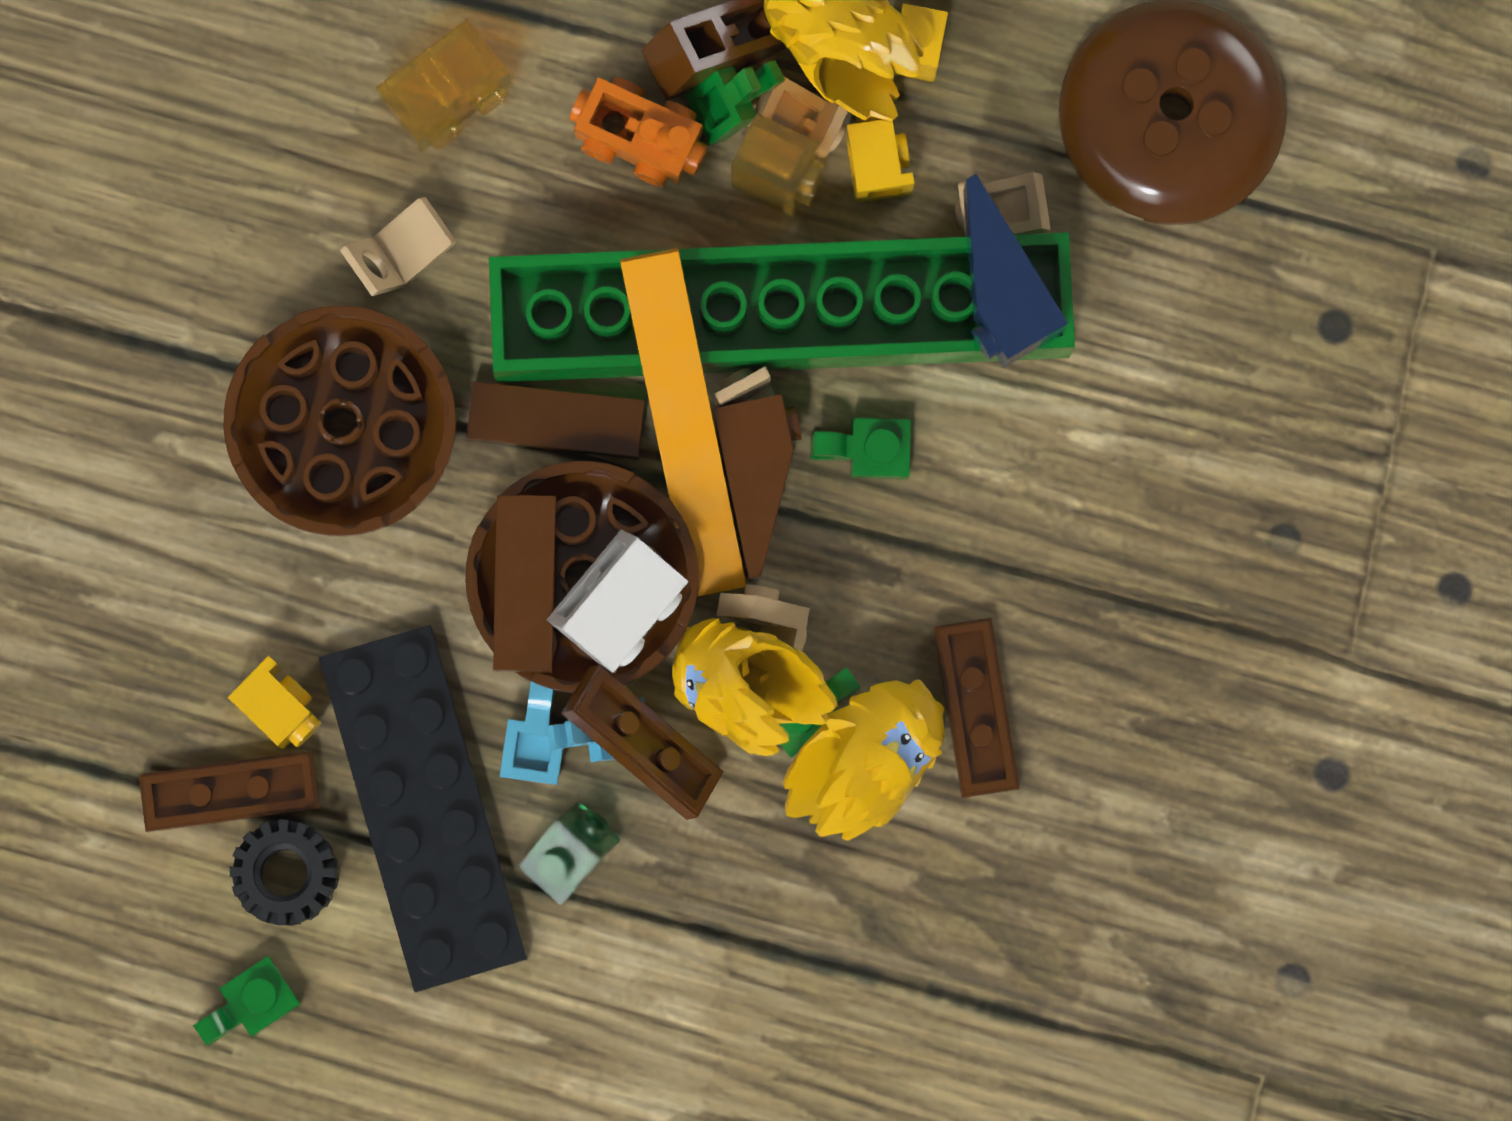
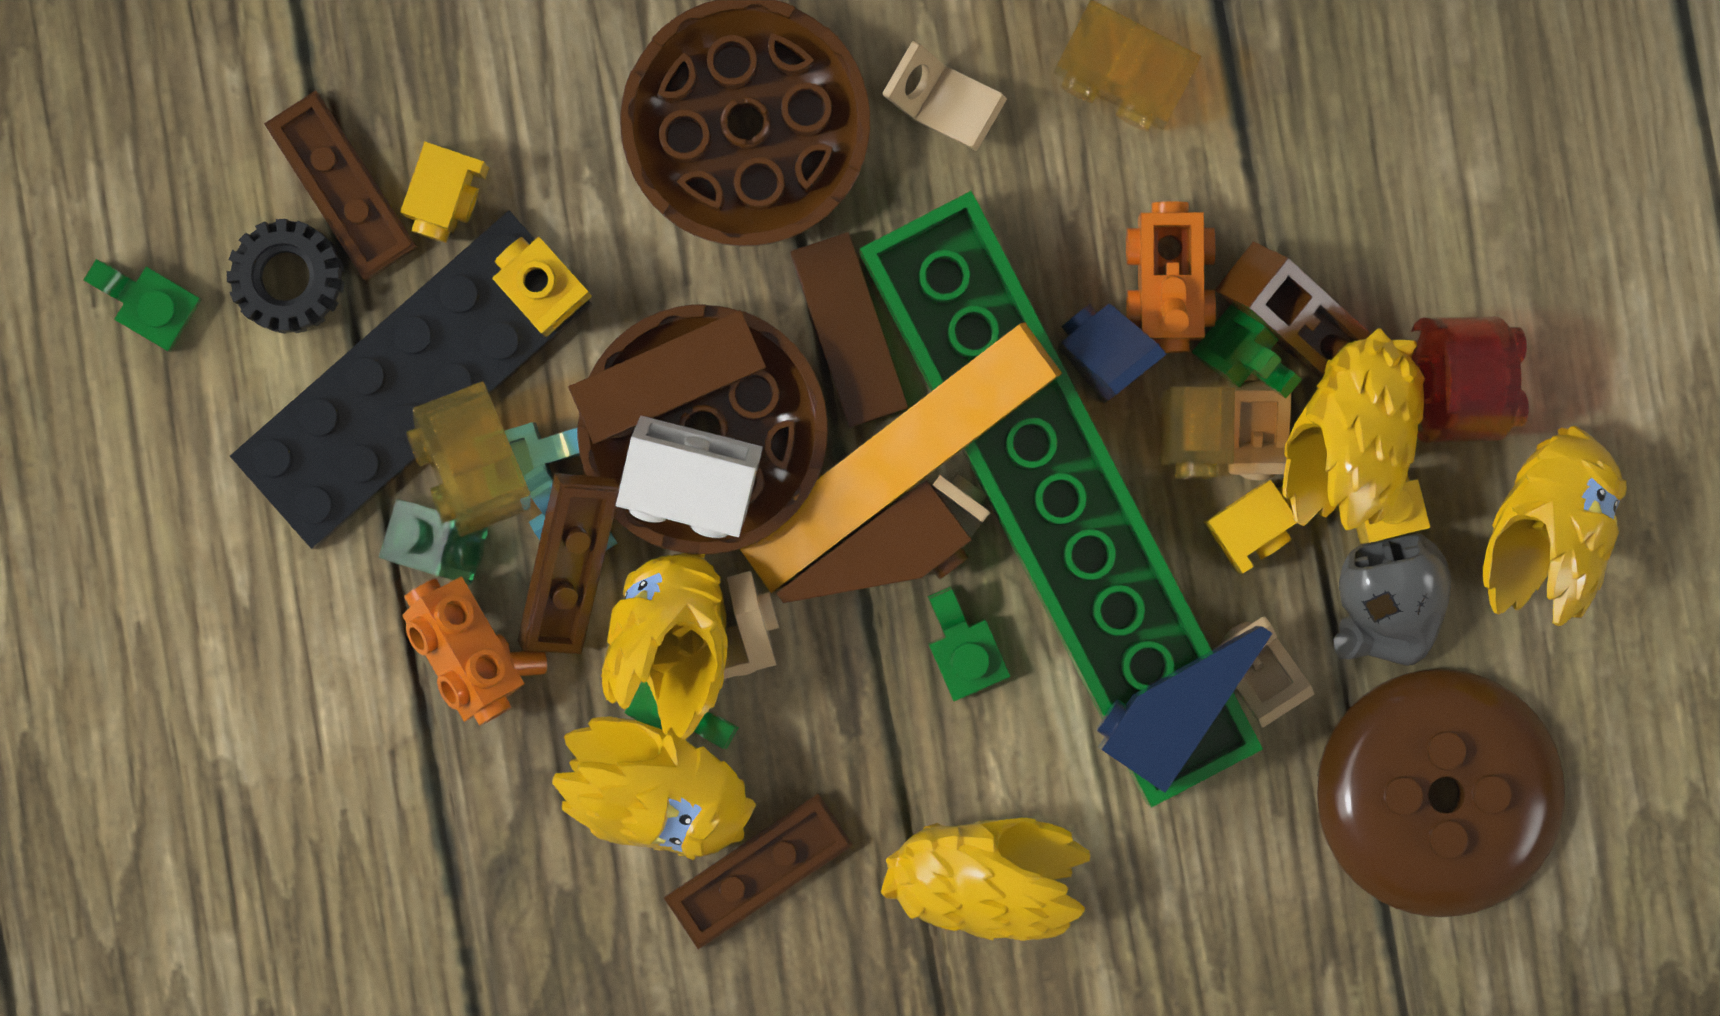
camera: 65 degrees right, 5 degrees up
none -> orange brick [402,576,547,726]
none -> clear yellow brick [406,381,531,537]
none -> yellow brick [492,236,592,337]
none -> yellow head [881,818,1090,941]
none -> dark blue slope [1058,303,1166,403]
none -> dark grey piece [1333,533,1451,666]

